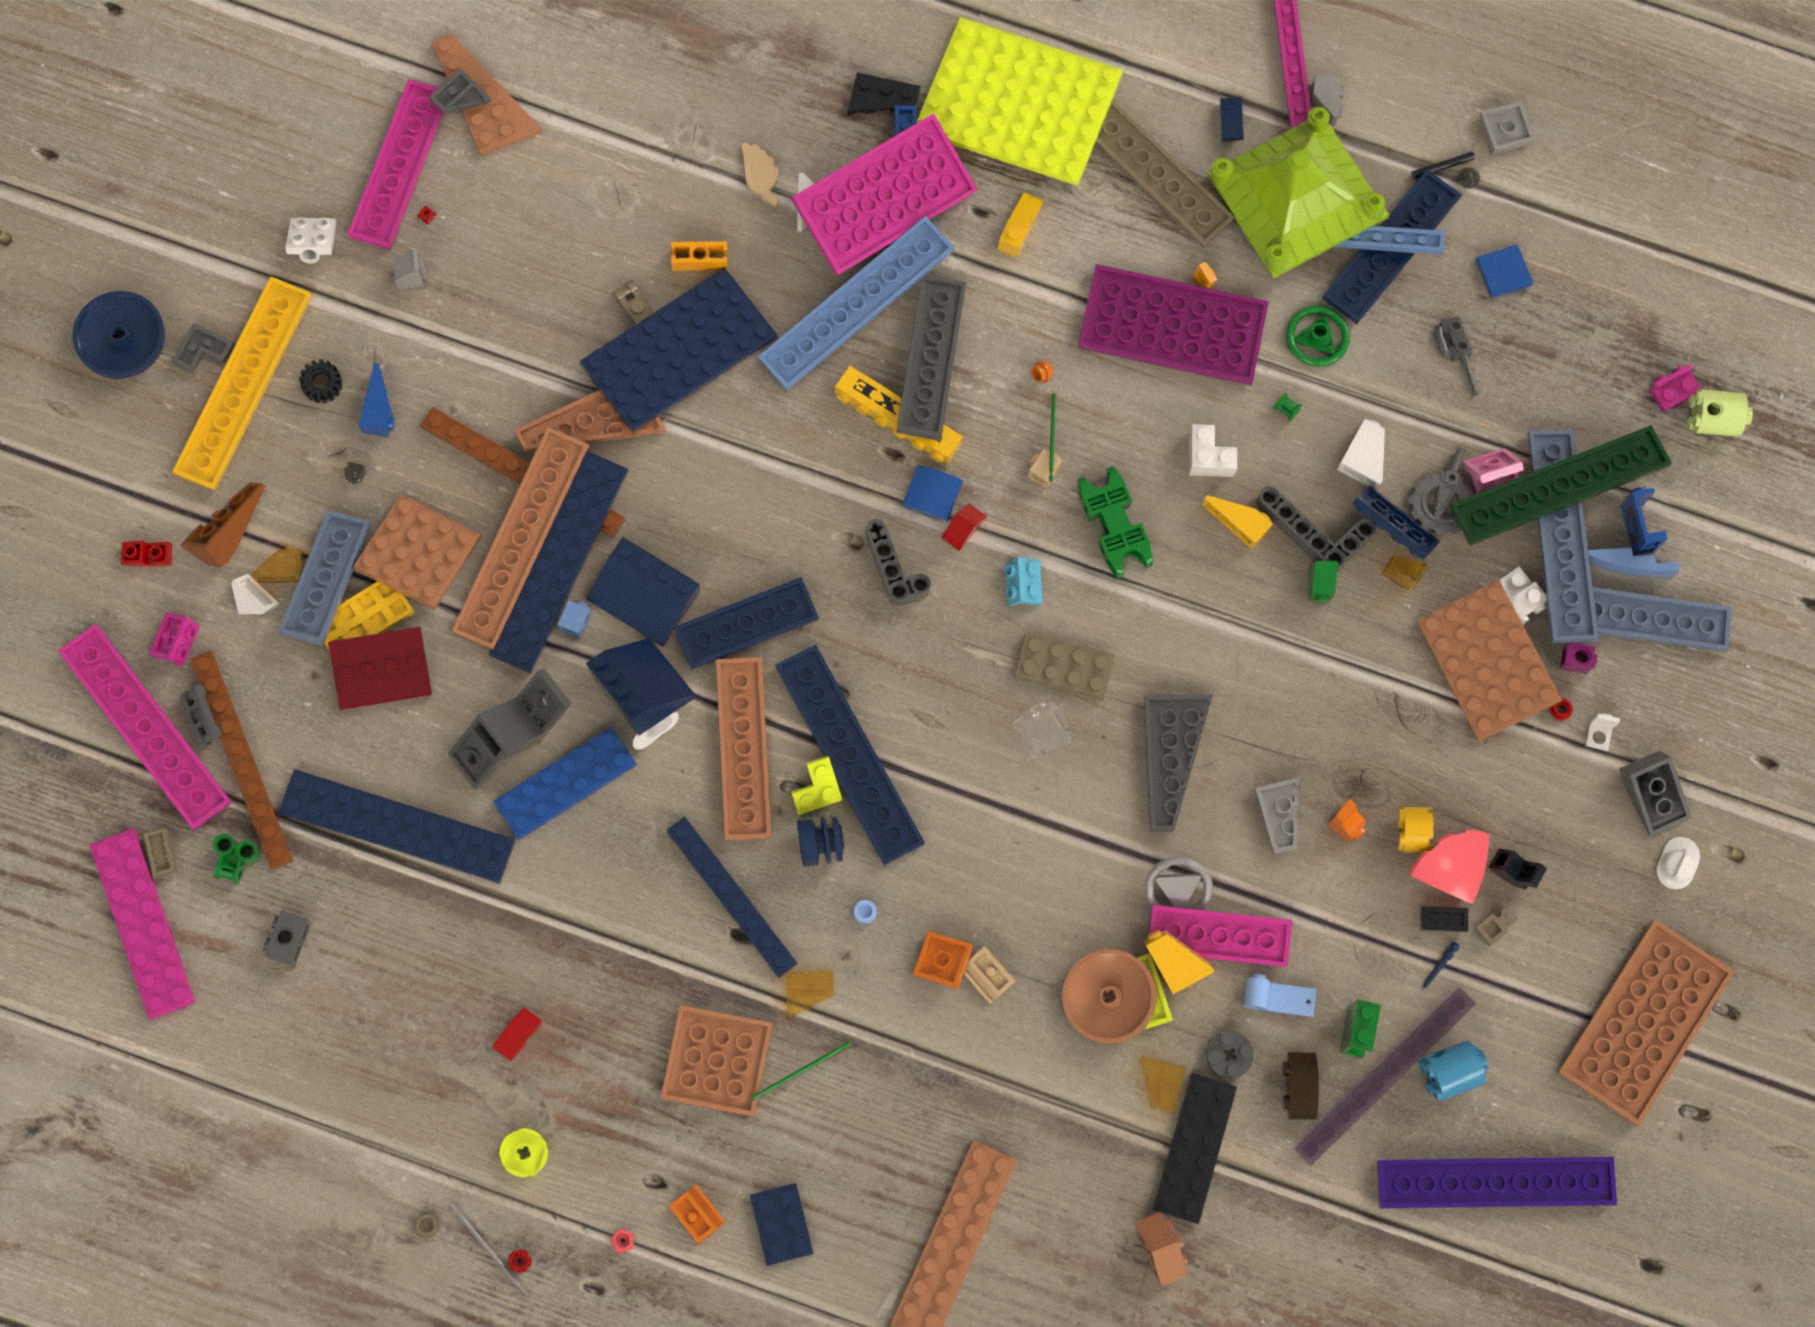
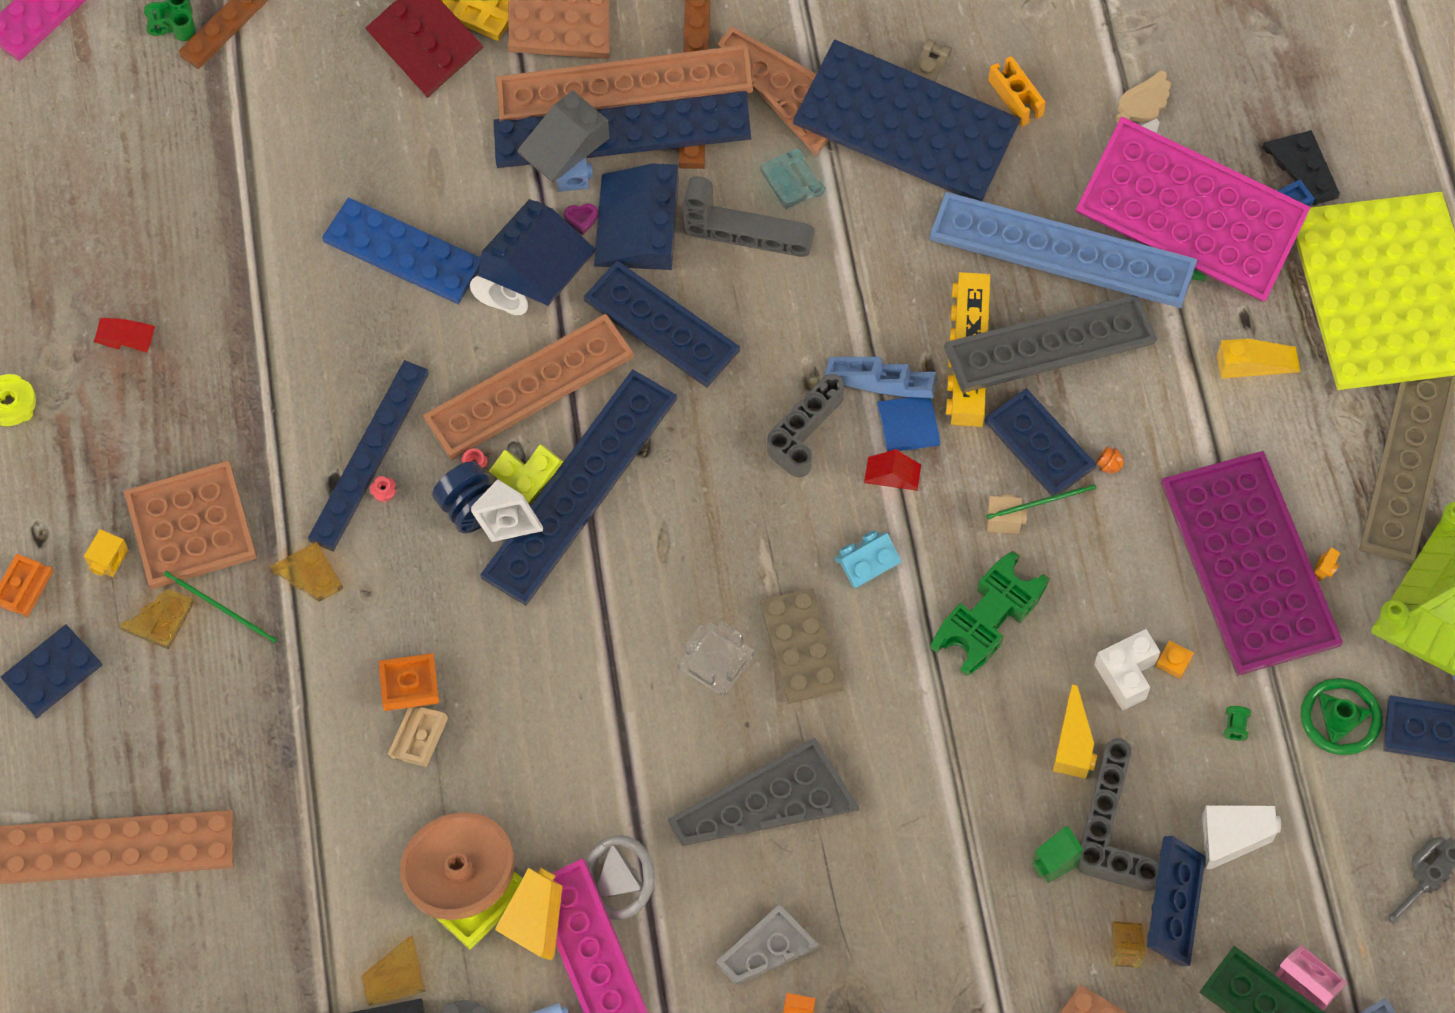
camera: 70 degrees right, 10 degrees down
dark grey brick [263,910,311,967] -> none
dark blue plate [278,769,516,884] -> none
dark grey bracket [448,668,572,789] -> none
light blue tile [853,900,877,924] -> none
flat silver bar [1408,447,1474,536] -> none
none -> yellow brick [83,529,129,577]
none -> clear yellow wing [120,589,194,650]
none -> coral plate [370,476,396,502]
none -> coral plate [461,449,488,470]
none -> white slope [471,479,543,542]
none -> dark grey slope [518,90,610,183]
none -> magenta tile [564,203,598,235]
none -> dark grey beam [684,176,815,257]
none -> clear light blue plate [760,148,826,210]
none -> medium blue slope [824,357,938,398]
none -> dark blue plate [985,388,1096,496]
none -> light orange plate [1156,640,1194,679]

